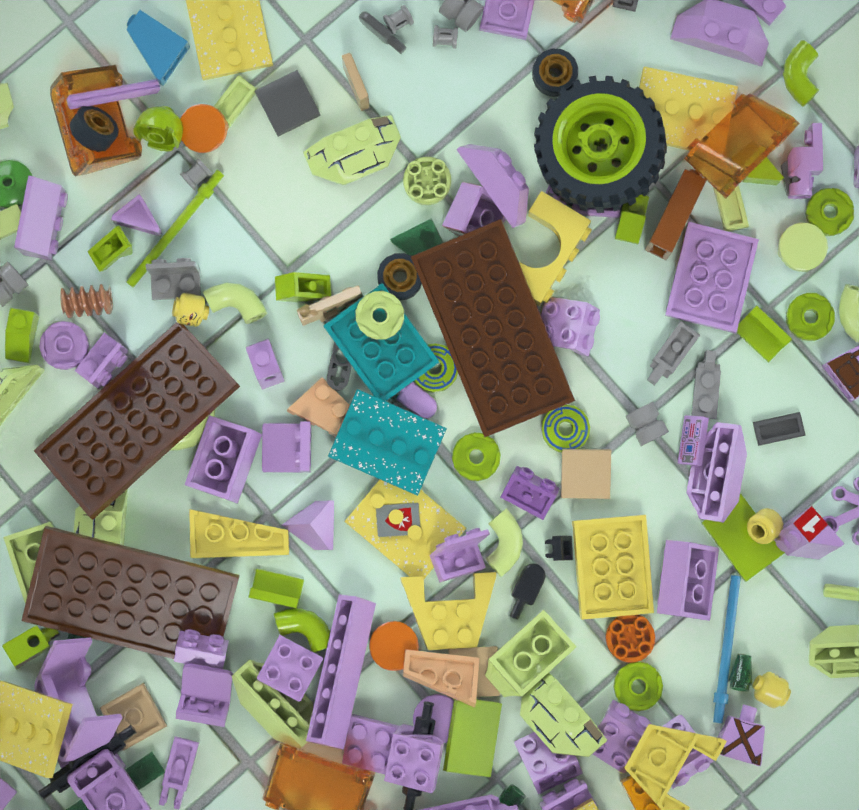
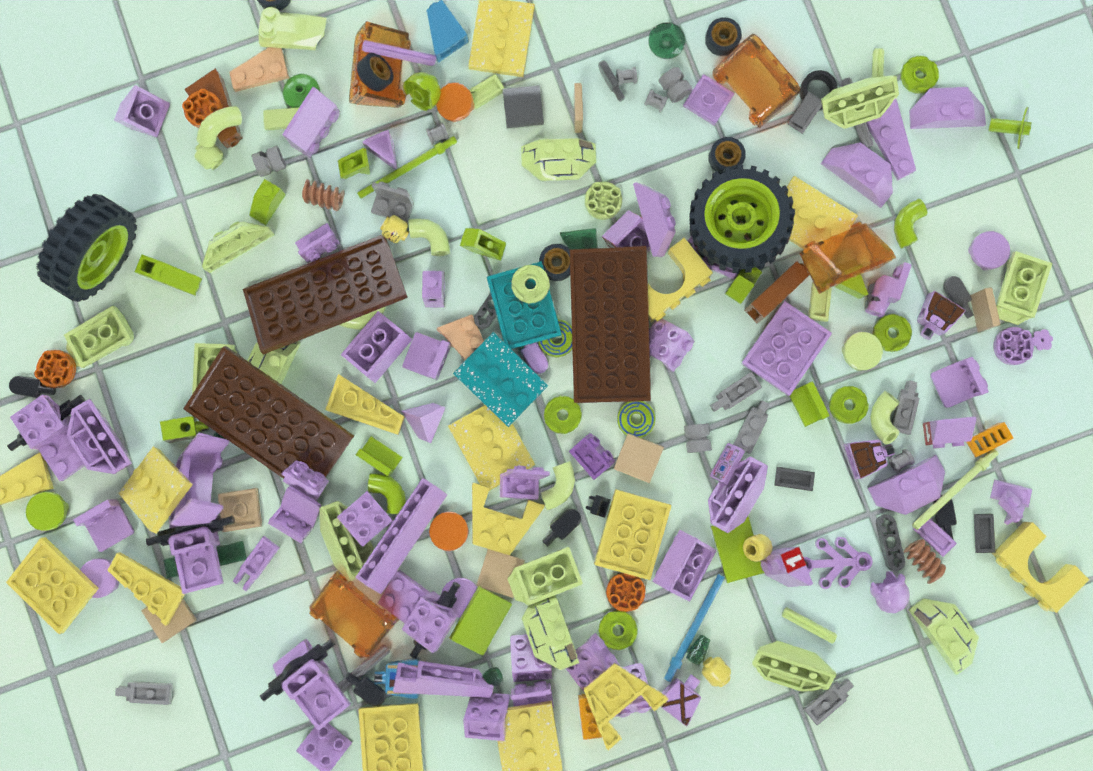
camera: 25 degrees right, 0 degrees up
lavender tile [39,321,89,370] -> none
tan hinge [297,285,363,326] -> none
light grey sticker [376,503,420,537] -> none
light nougat wing [403,650,479,707] -> none

